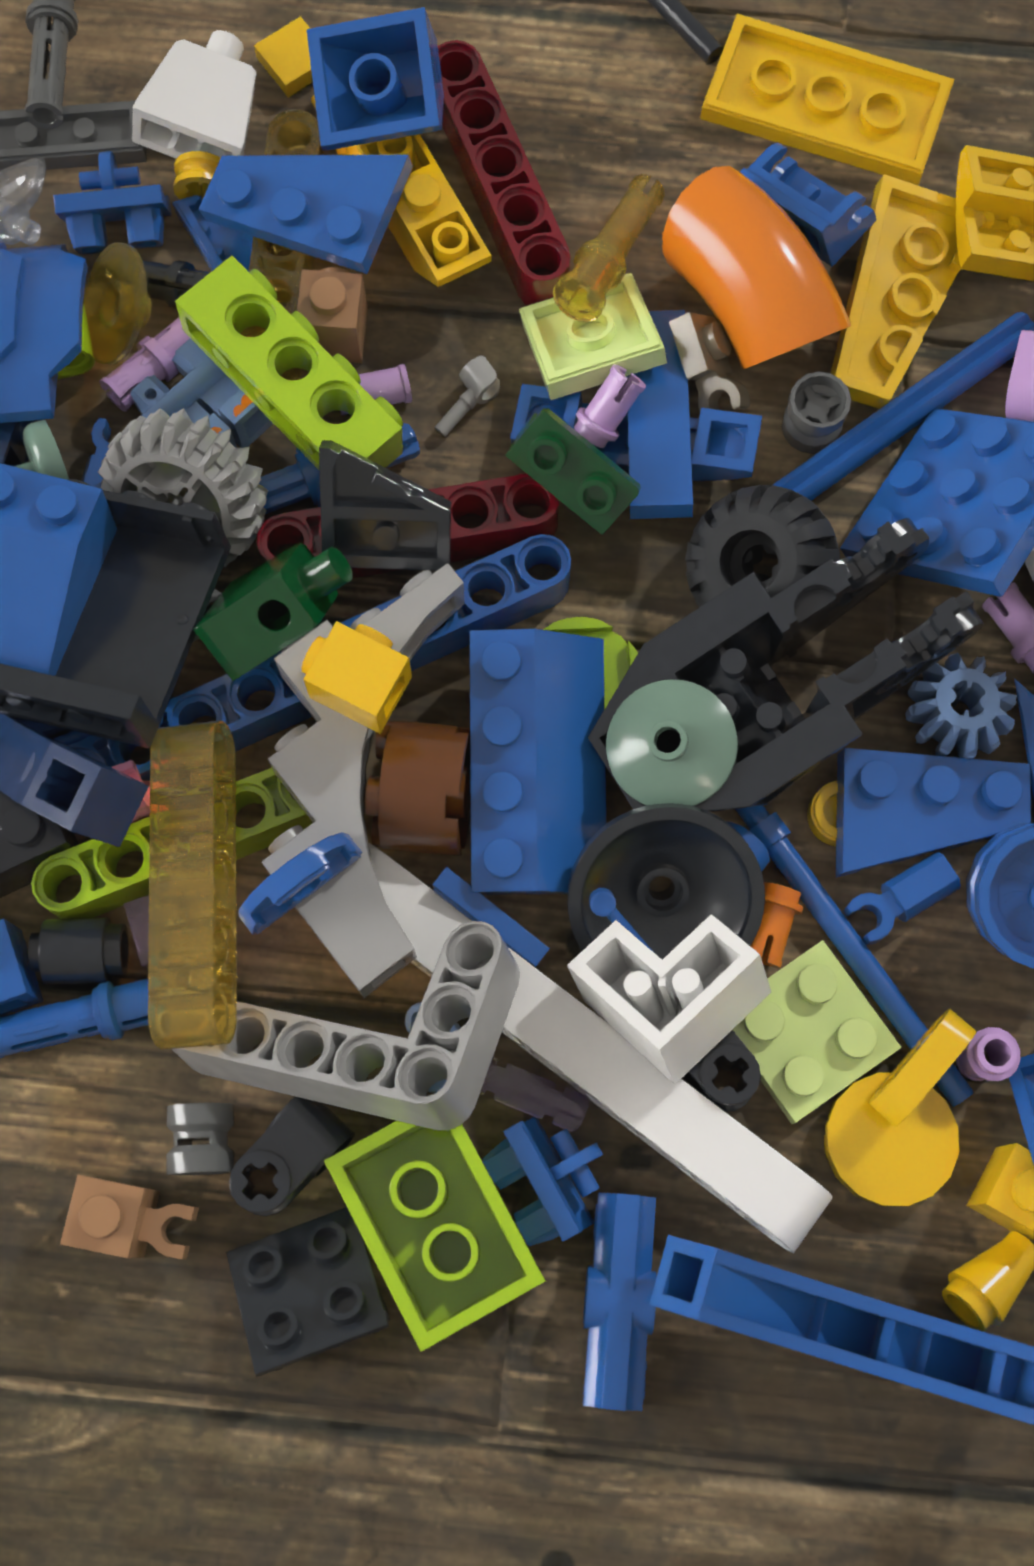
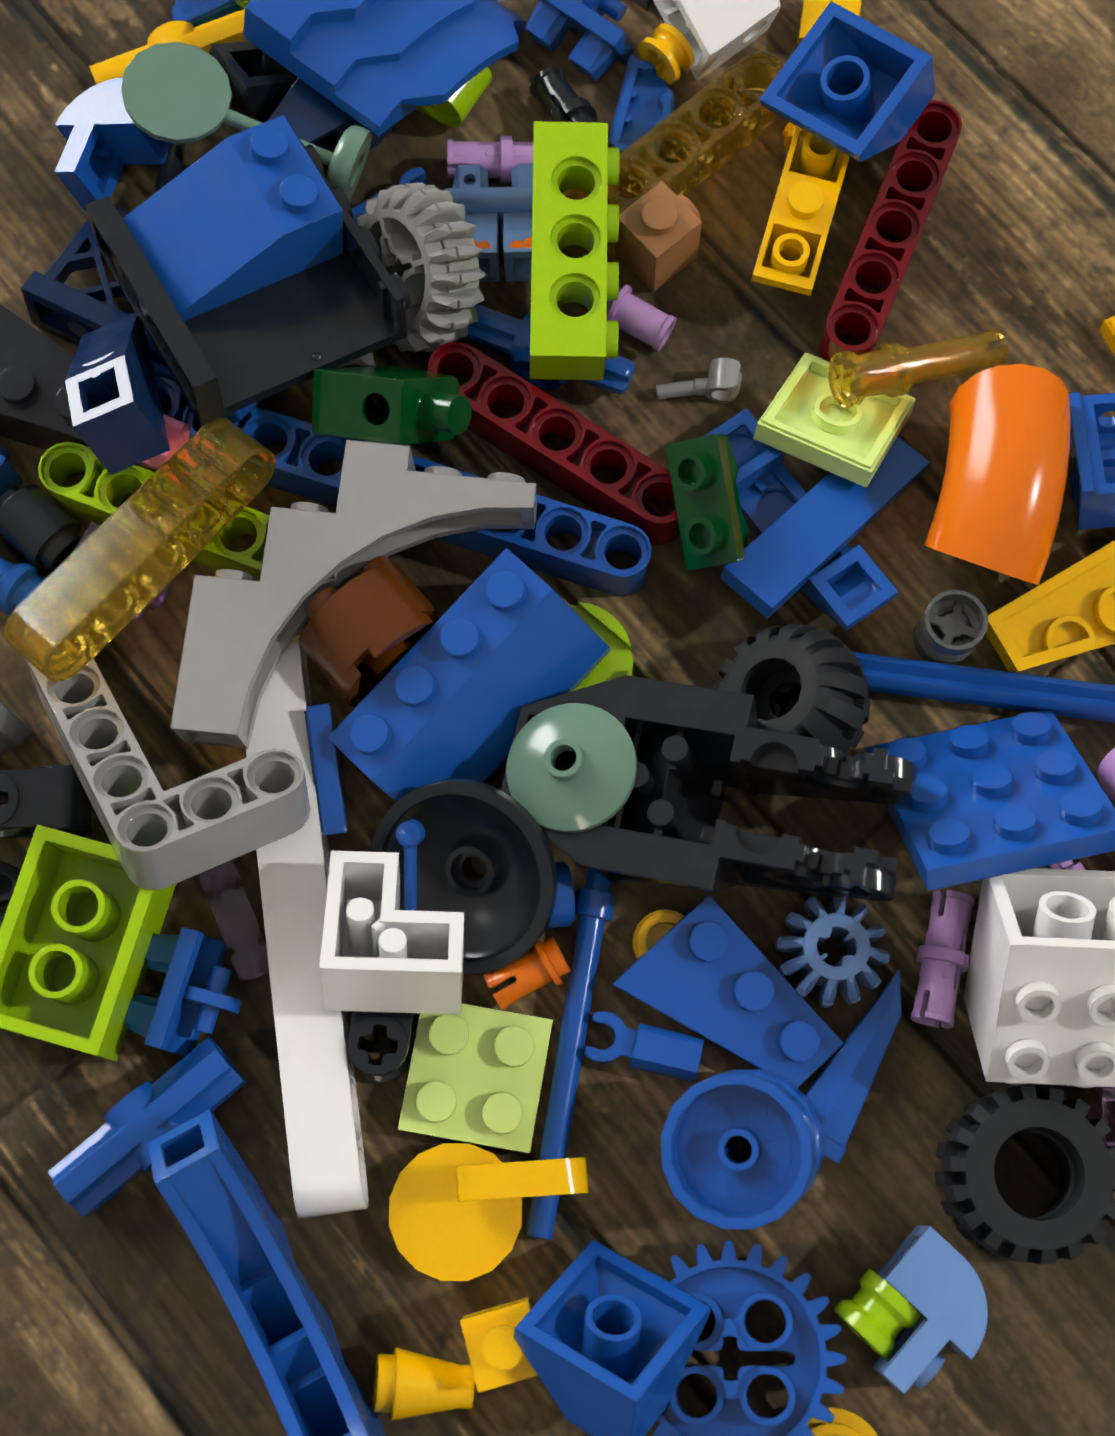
camera: 45 degrees right, 0 degrees up
clear yellow dish [83,242,151,365] -> none
blue wing [199,155,413,274] -> none
blue tile [238,832,363,935] -> none
yellow brick [301,621,412,734] -> none
black wing [319,440,451,571] -> none
lavender pin [574,364,646,448] -> none
dark tan plate [669,312,750,412] -> none
lavender pin [956,1027,1021,1081] -> none

